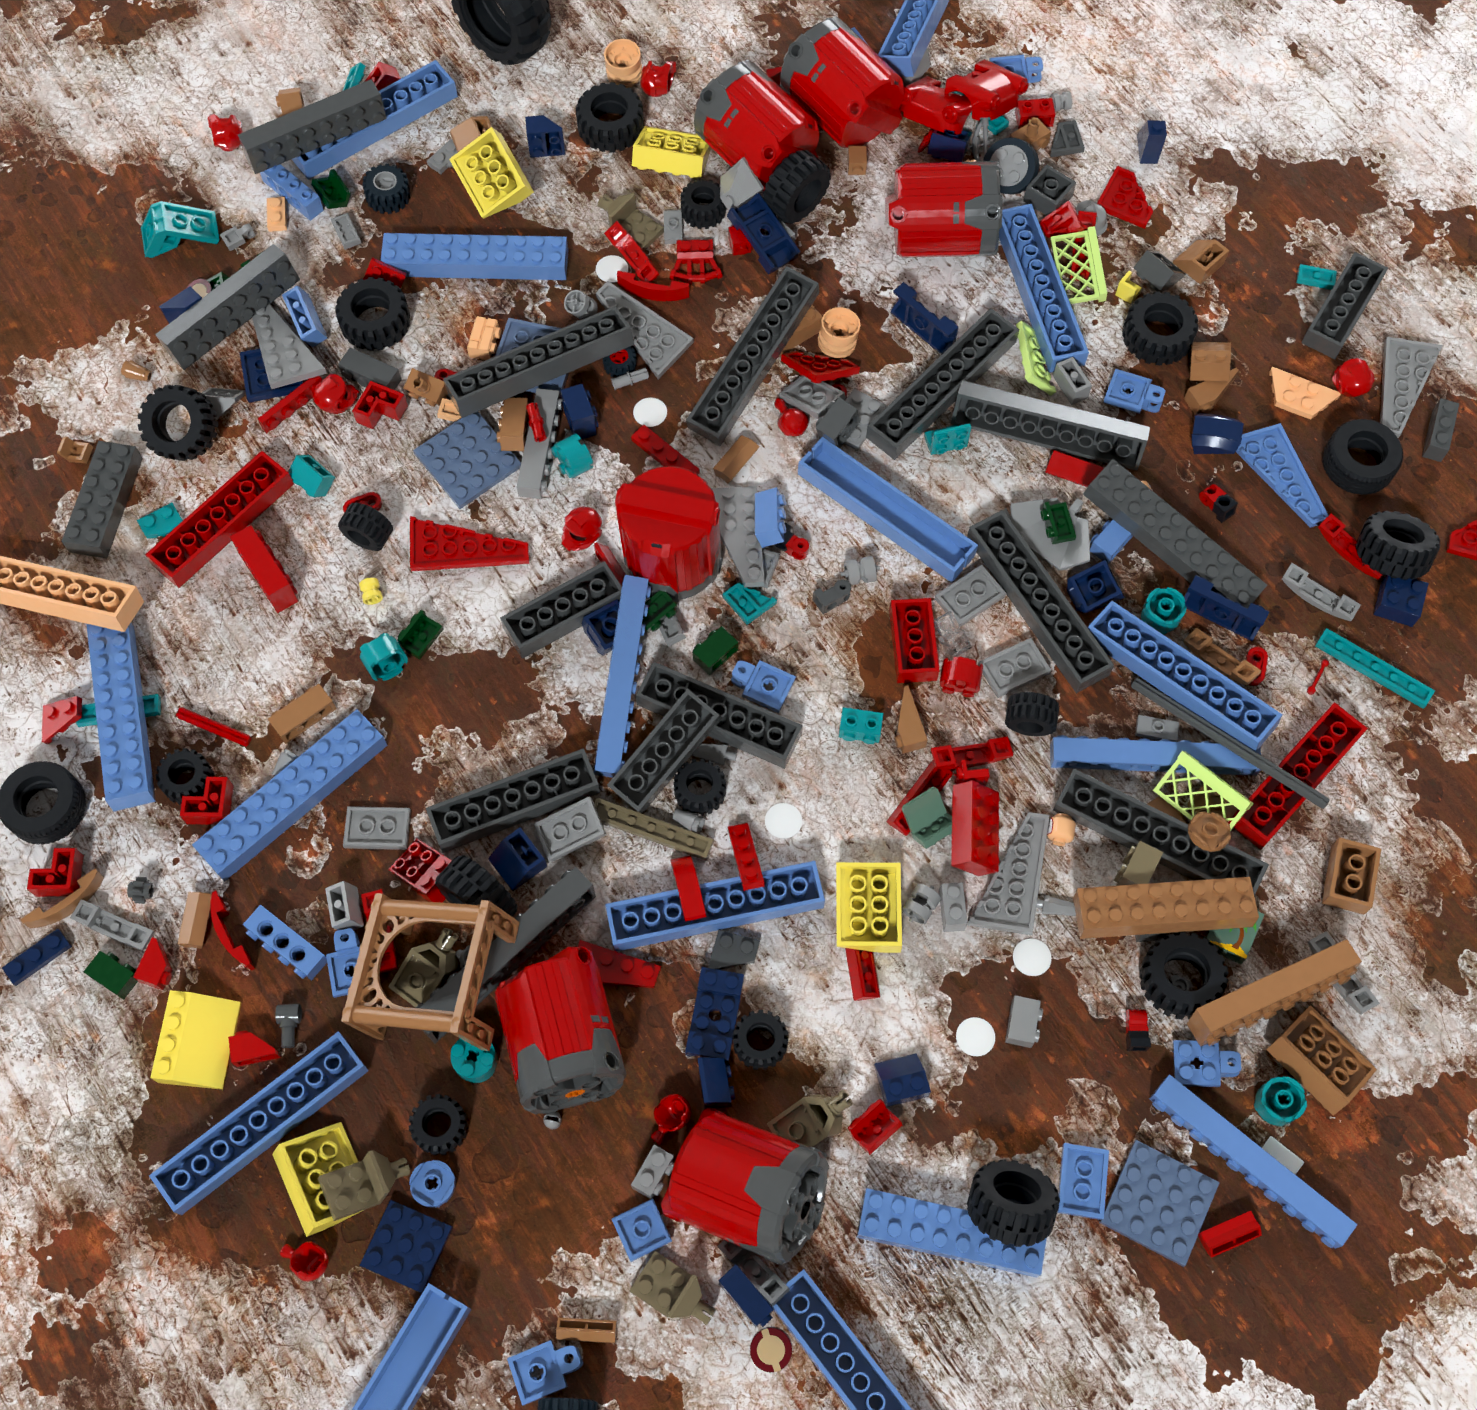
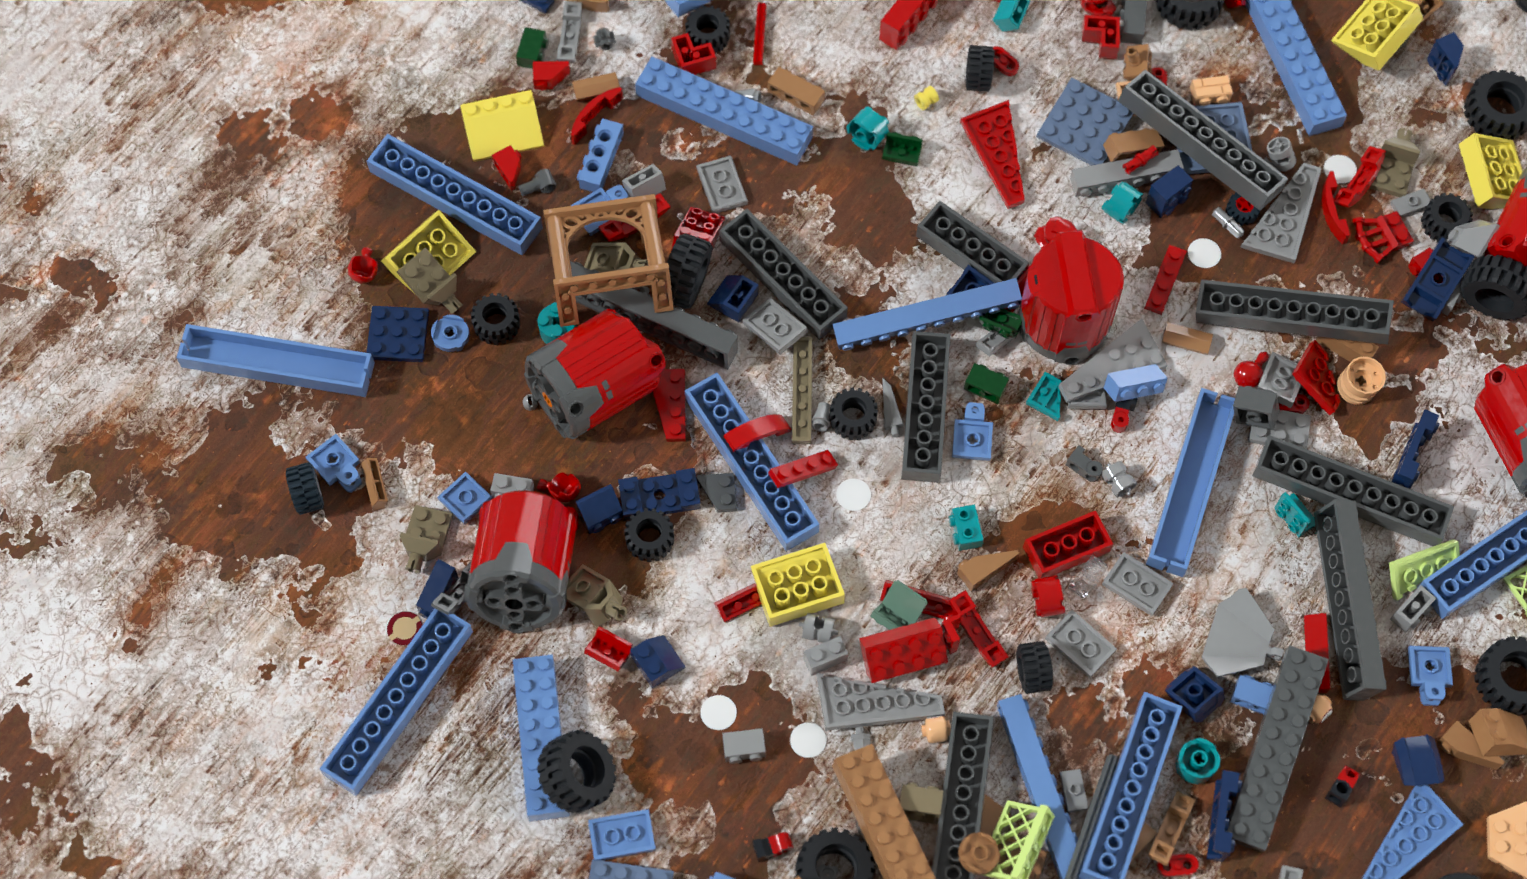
camera: 70 degrees right, 0 degrees up
dark grey brick [607,689,722,814] -> none
dark grey brick [967,510,1114,693] -> none
dark green bracket [1040,501,1076,545] -> none

